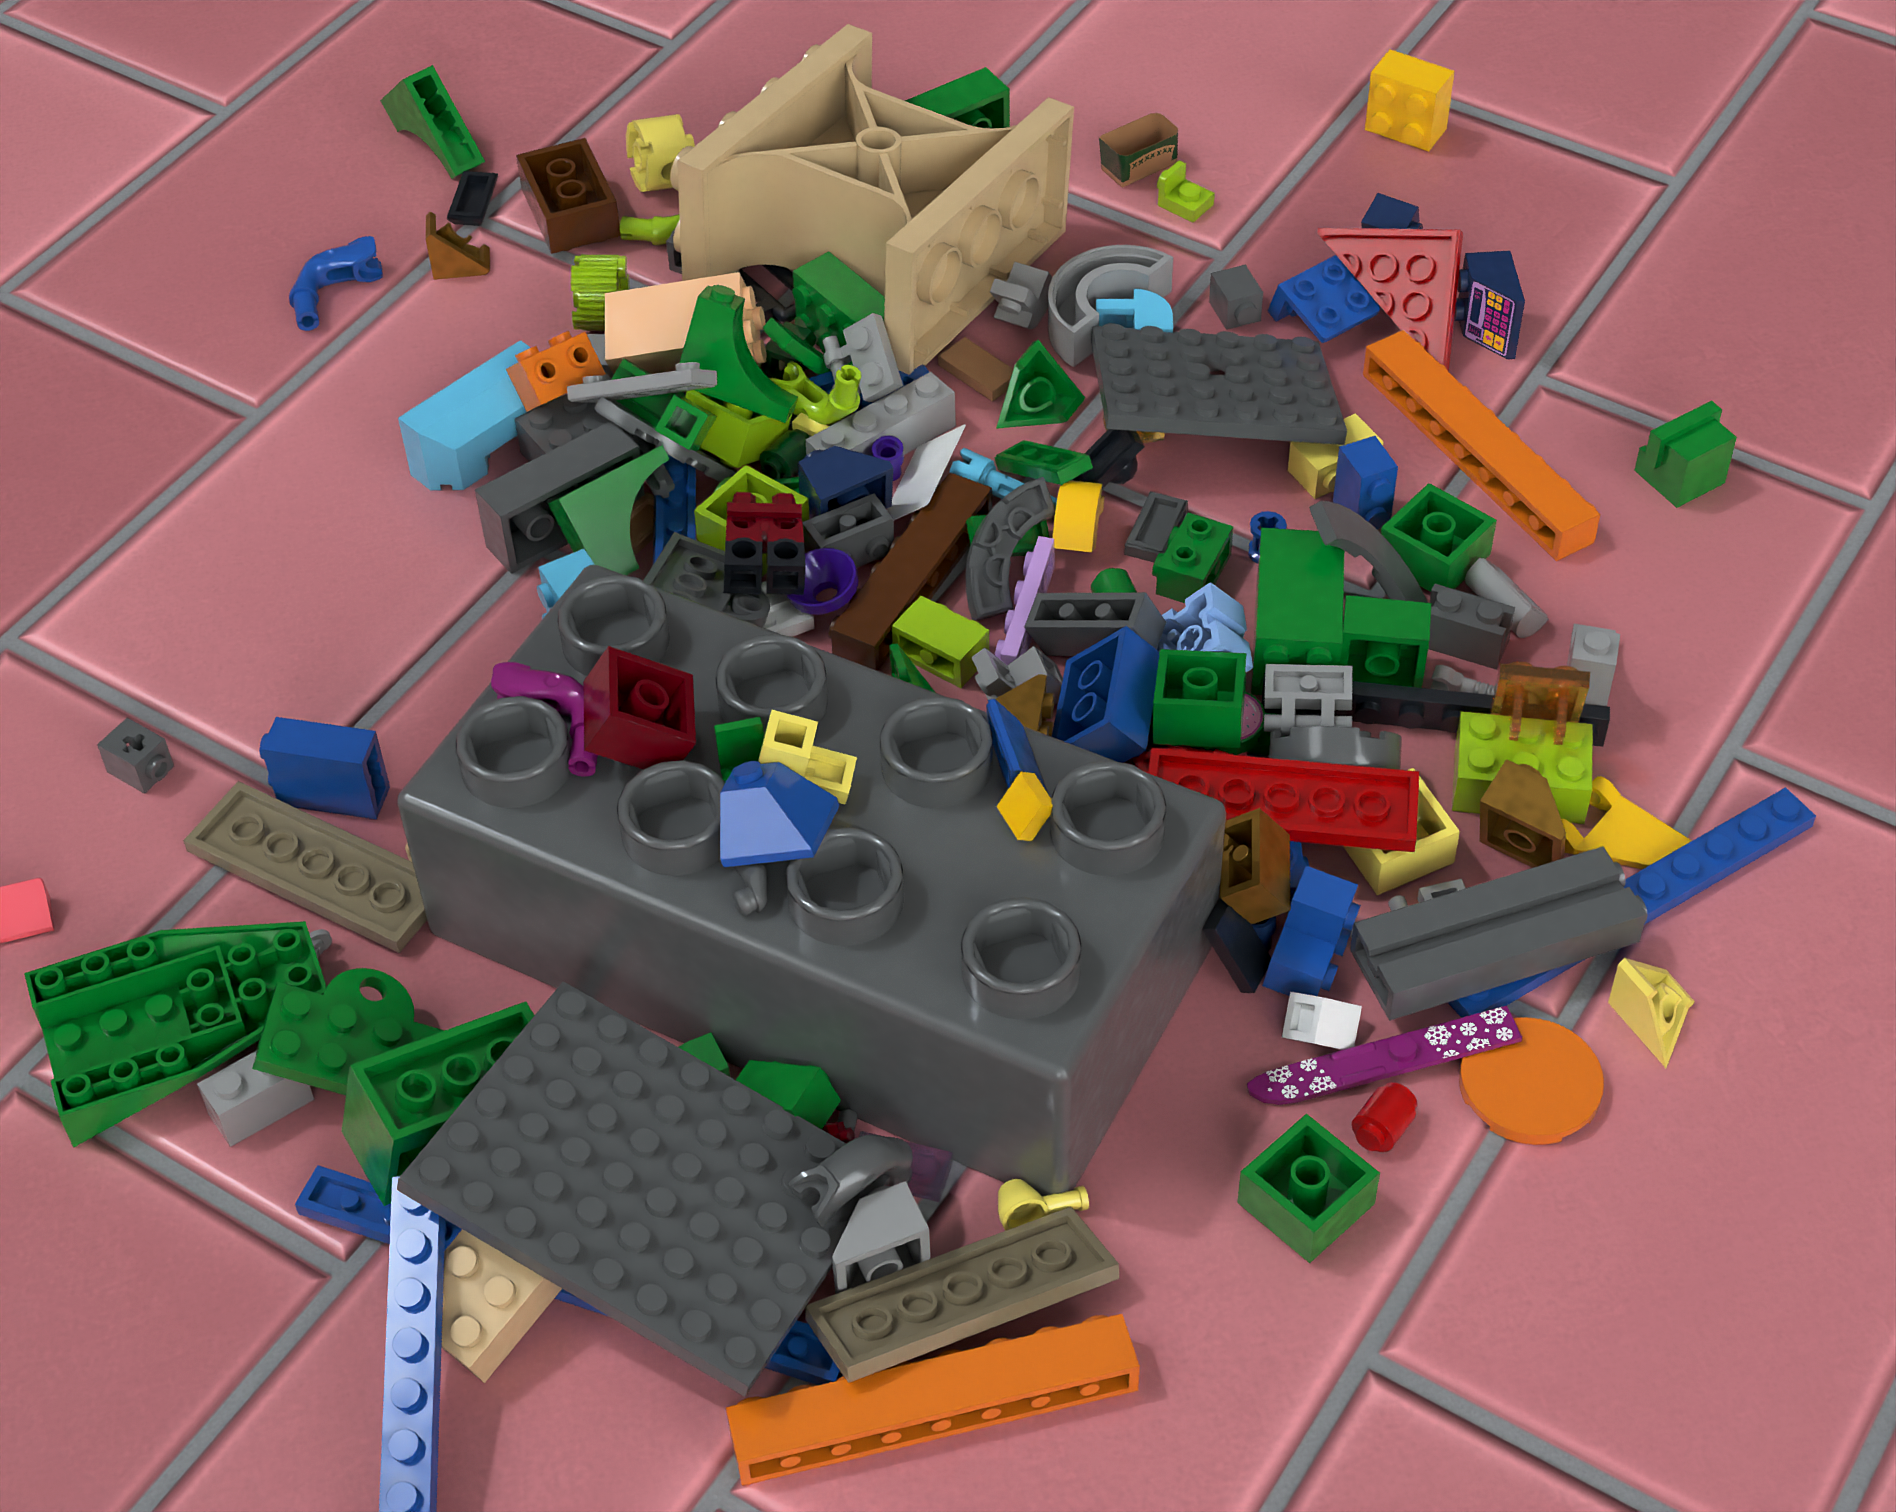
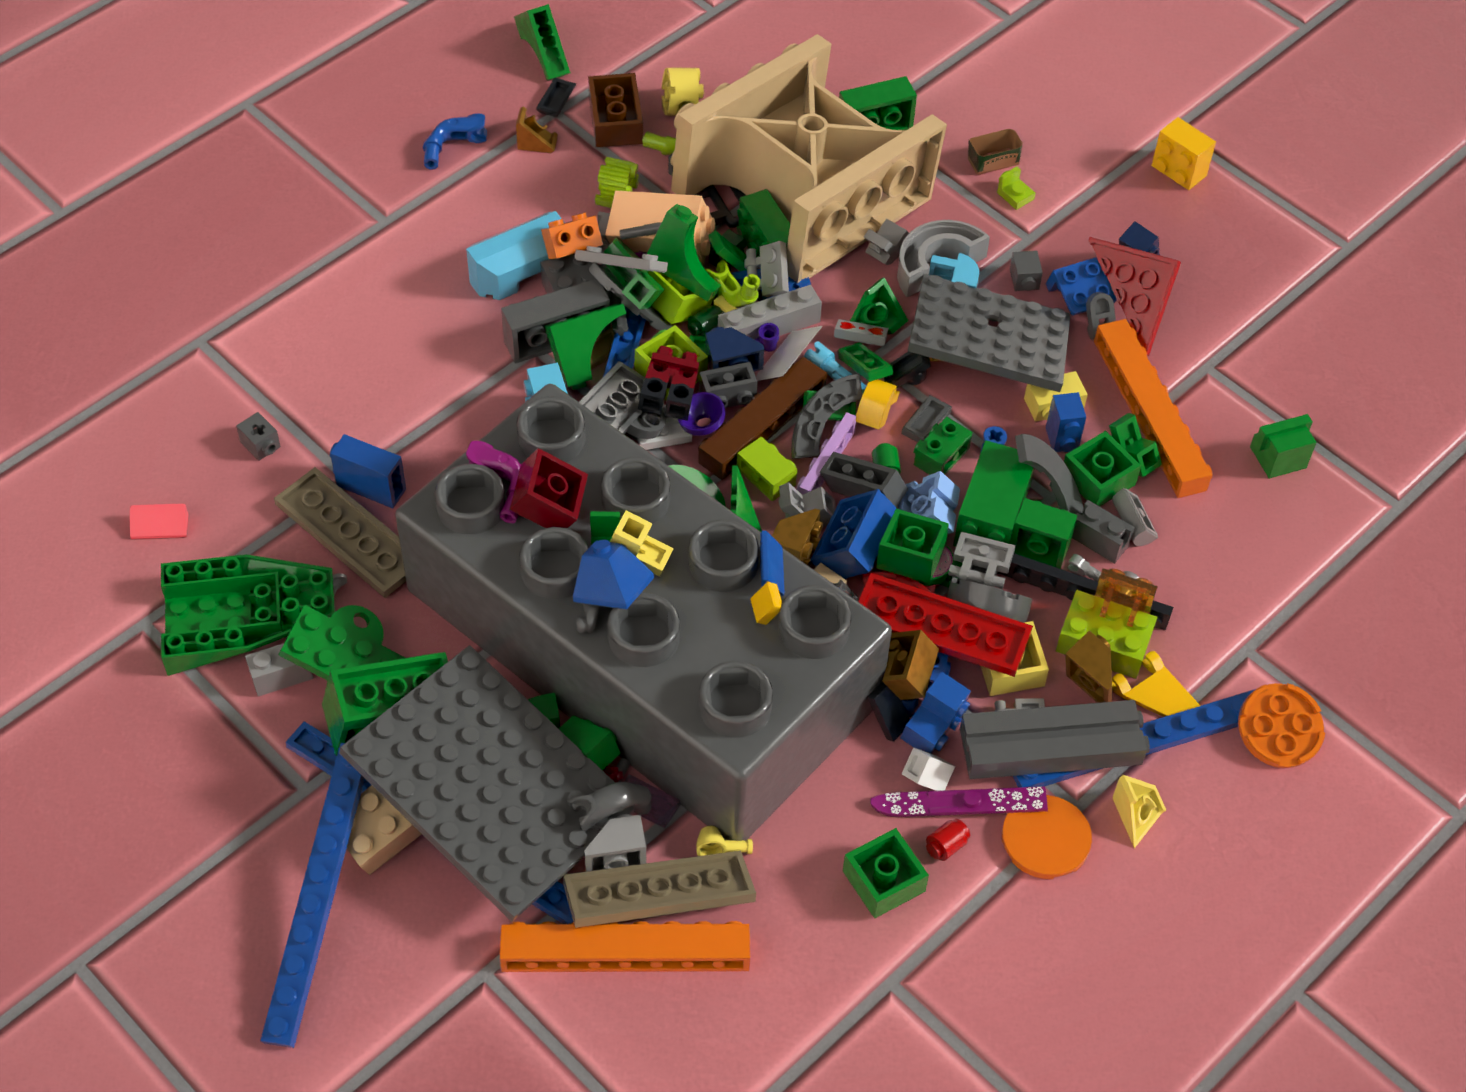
camera: 10 degrees right, 5 degrees up
medium nougat tile [938,337,1013,401] -> none
dark blue slope [1454,251,1525,359] -> none
light grey arch [1561,624,1620,706] -> none
none -> dark grey piece [620,222,662,240]
none -> light grey tile [834,319,888,346]
none -> dark grey plate [1086,292,1116,339]
none -> green brick [1109,413,1162,477]
none -> orange tile [1238,683,1325,768]

